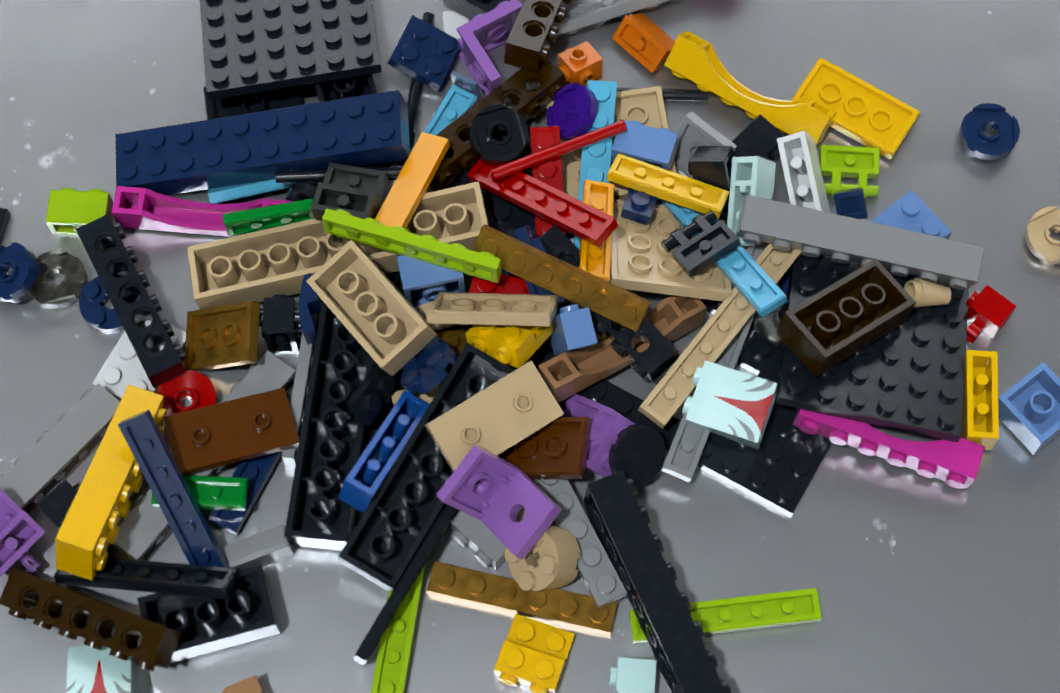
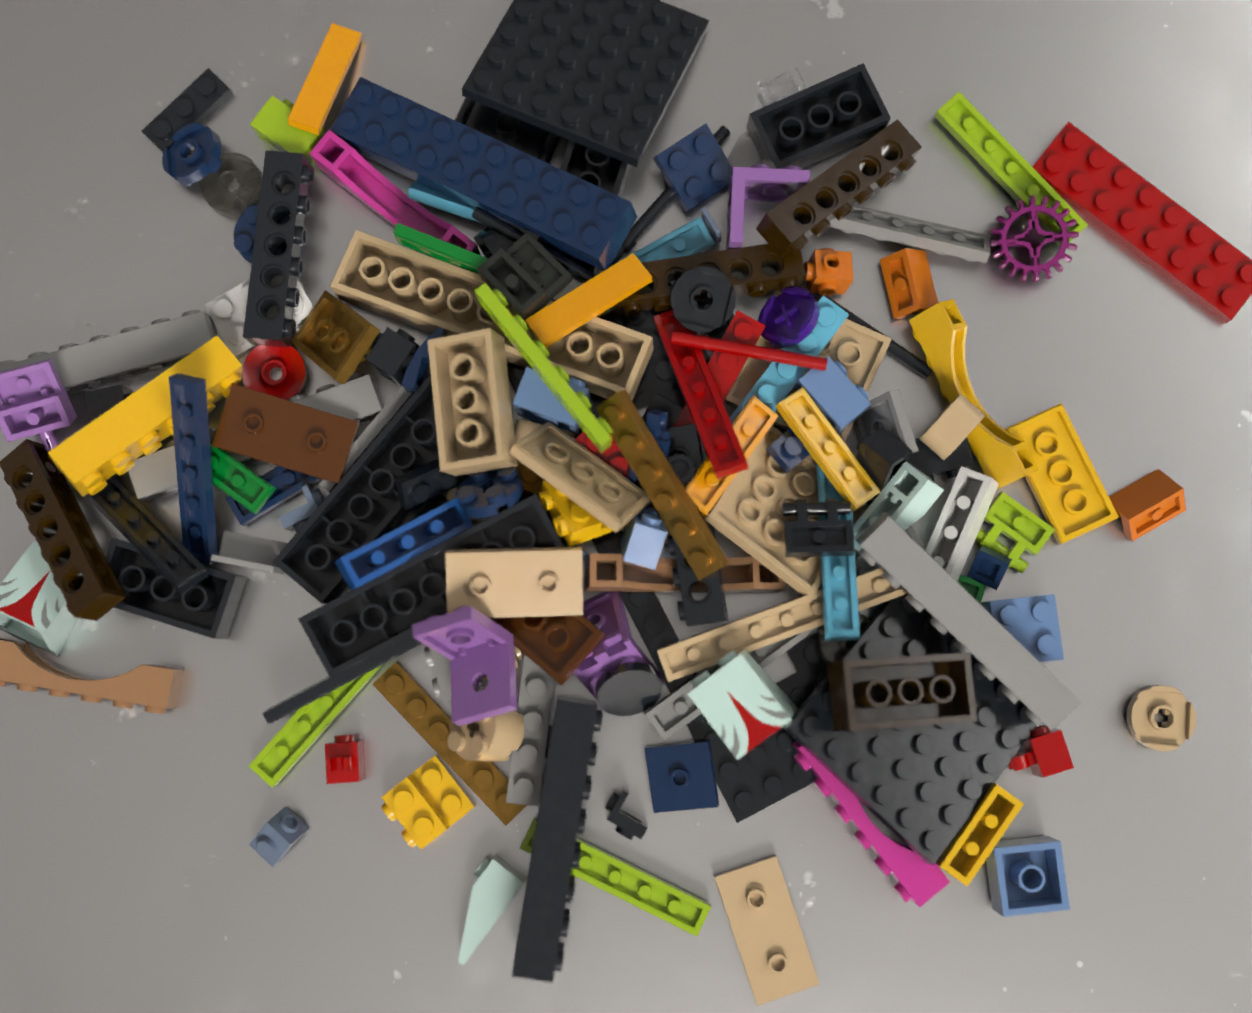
camera: 30 degrees right, 15 degrees up
tan cone [904,278,951,308] -> none
dark blue plate [959,103,1020,160] -> none
none -> sand blue bracket [279,483,325,533]
none -> light orange tile [288,23,362,135]
none -> red brick [325,734,366,784]
none -> black bracket [605,787,648,840]
none -> dark blue plate [644,740,719,813]
none -> tan plate [714,855,820,1006]
none -> tan beam [919,393,985,460]
none -> orange panel [1109,469,1186,541]

